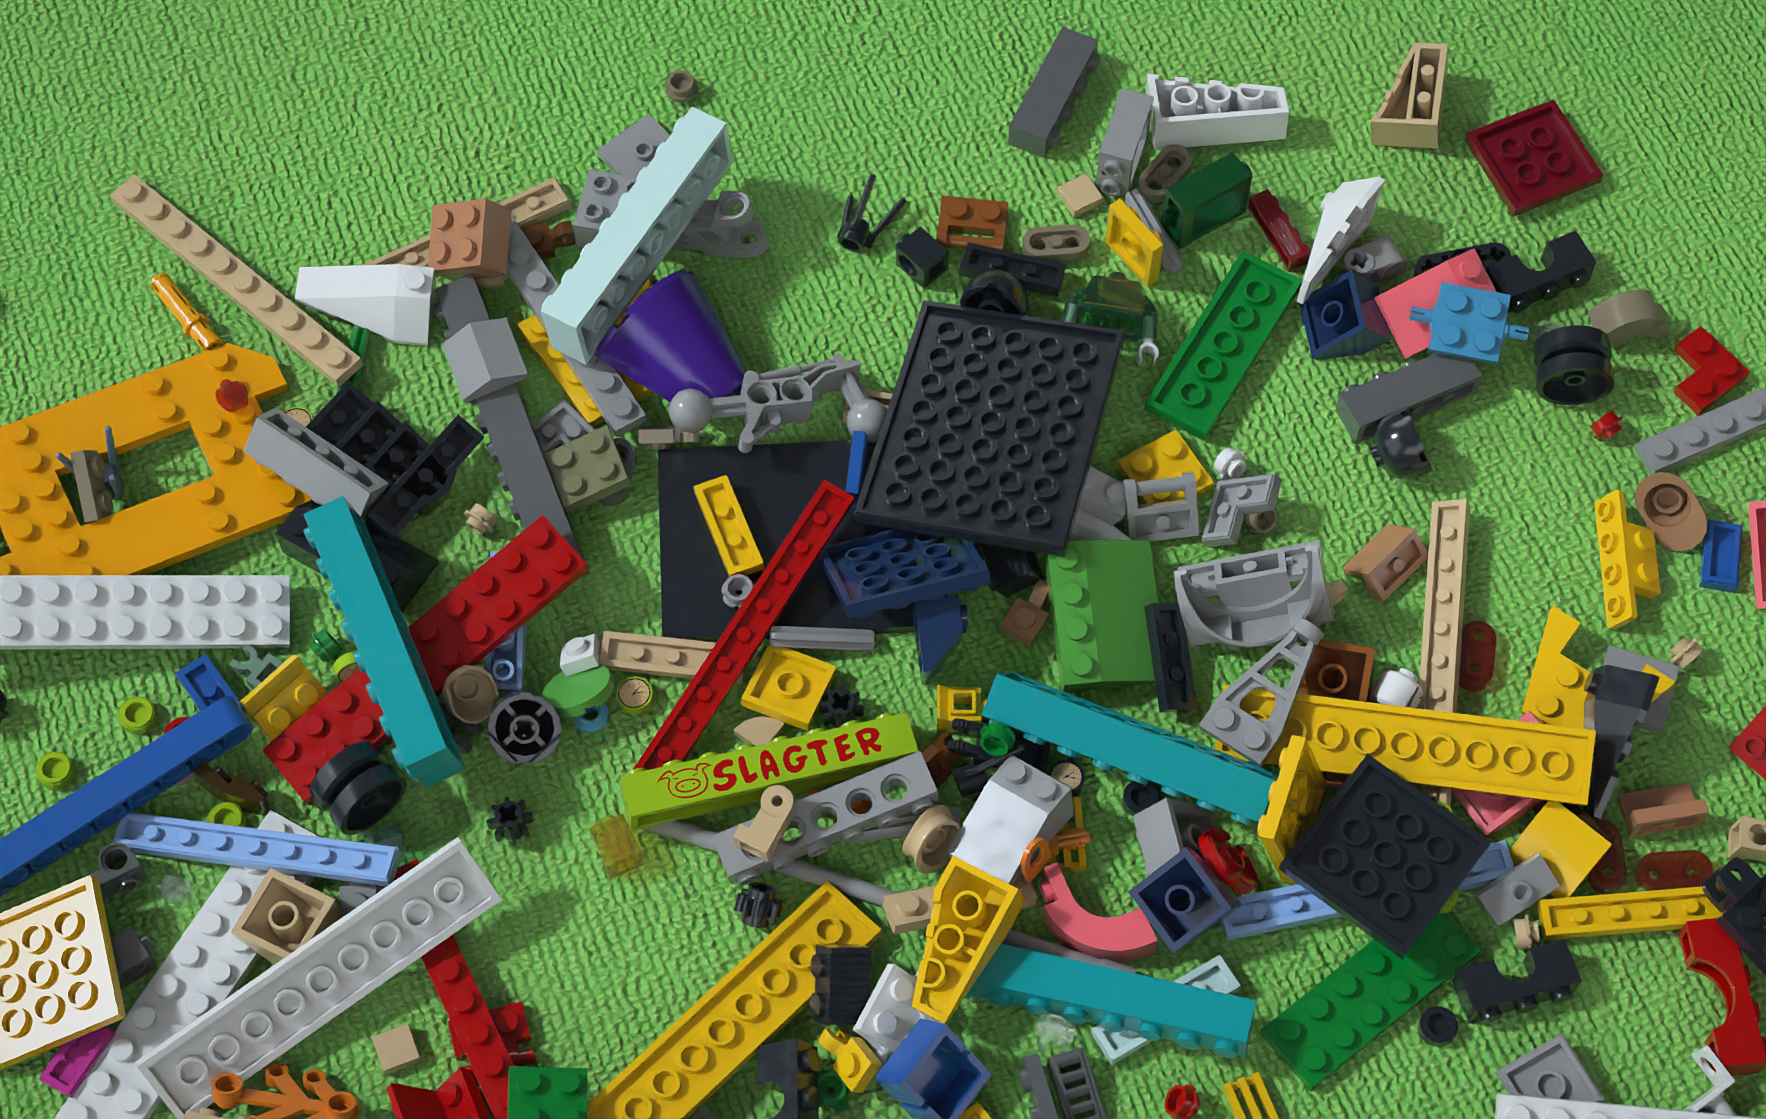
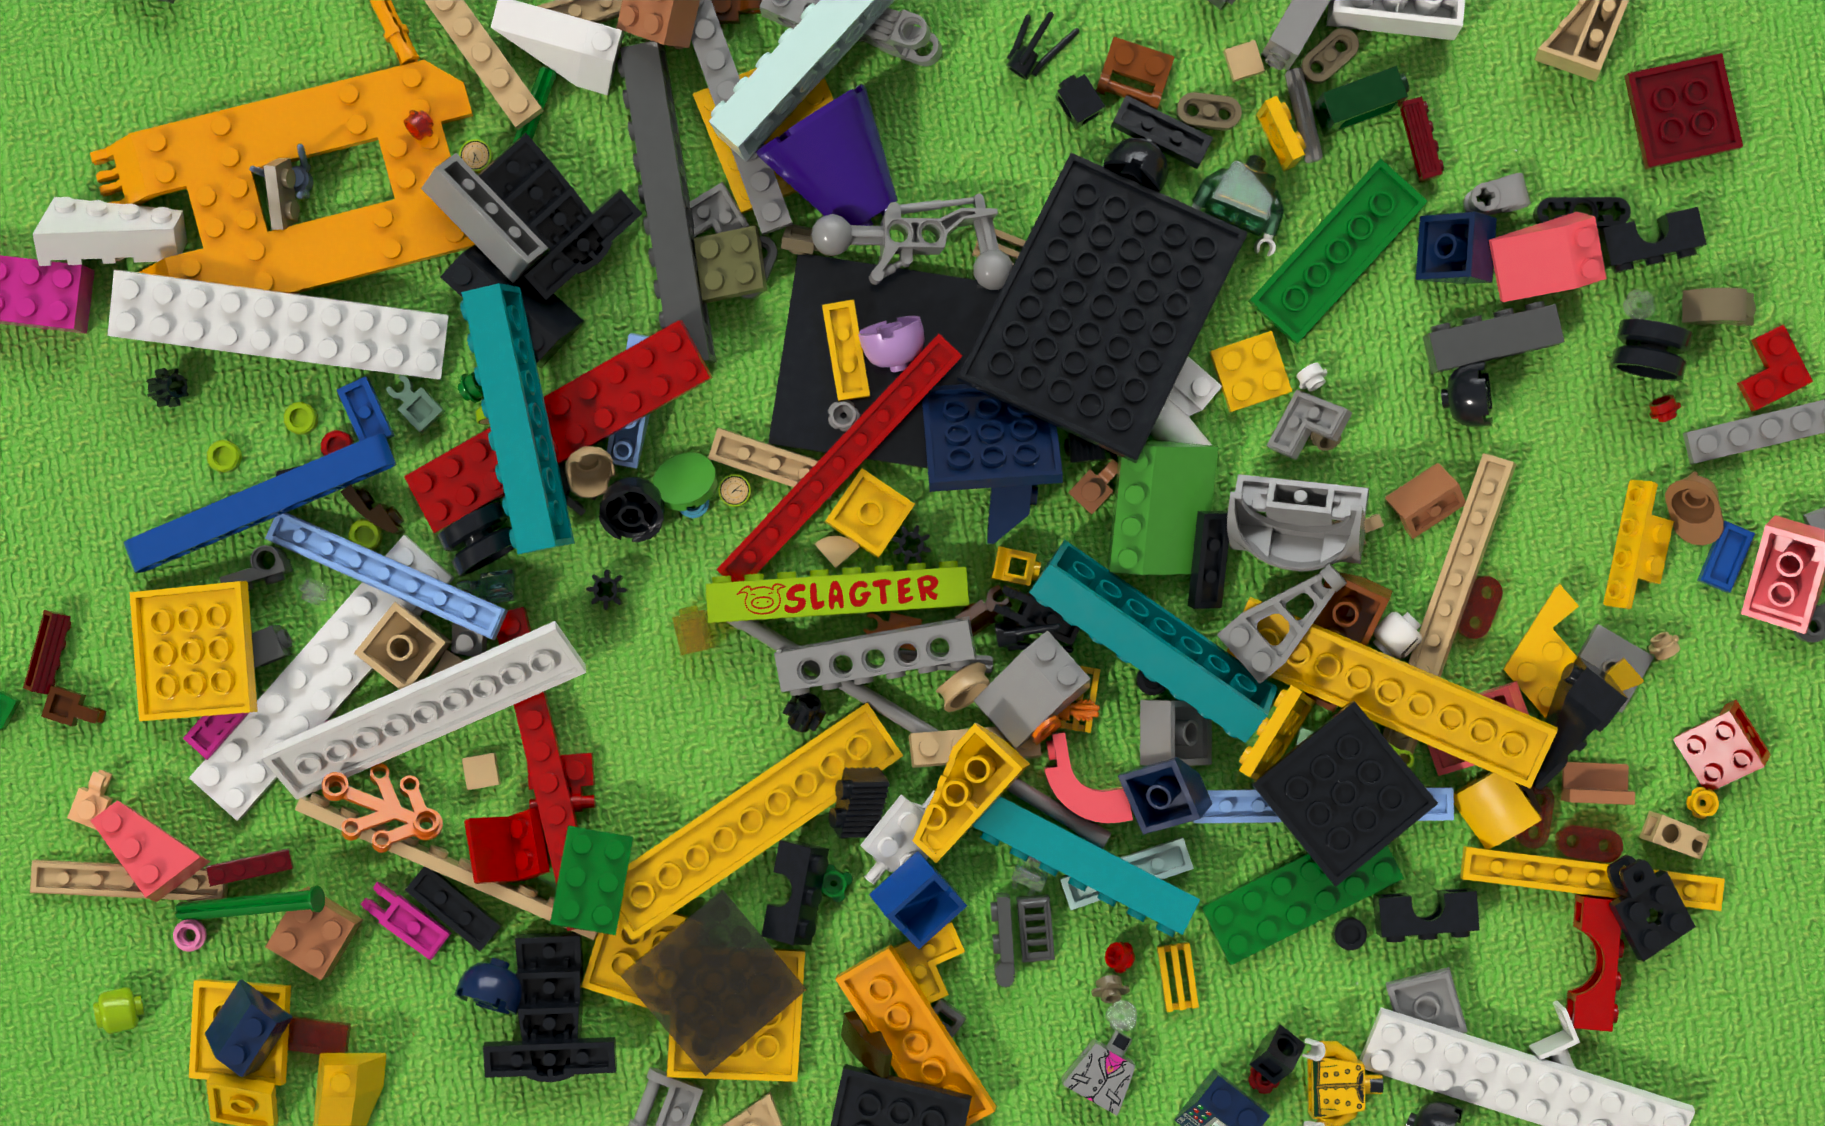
camera: 15 degrees right, 25 degrees up
yellow plate [239,654,328,741] -> none
light grey slope [442,318,529,403] -> none
tan plate [464,504,498,536] -> none
white plate [560,634,601,676] -> none
tan leg [733,785,795,862] -> none
light grey axle [769,626,875,651] -> none
yellow plate [818,1027,882,1093] -> none
blue tile [845,431,867,510] -> none
green plate [980,722,1016,756] -> none
tile [1048,760,1085,797] -> none
light grey plate [1122,472,1199,541] -> none
red tile [1198,827,1259,895] -> none
white wedge [1297,177,1385,305] -> none
dark azure plate [1409,282,1529,365] -> none
light grey plate [1475,853,1560,927] -> none
tan plate [1514,914,1540,950] -> none
none -> lavender cylinder [858,316,925,372]

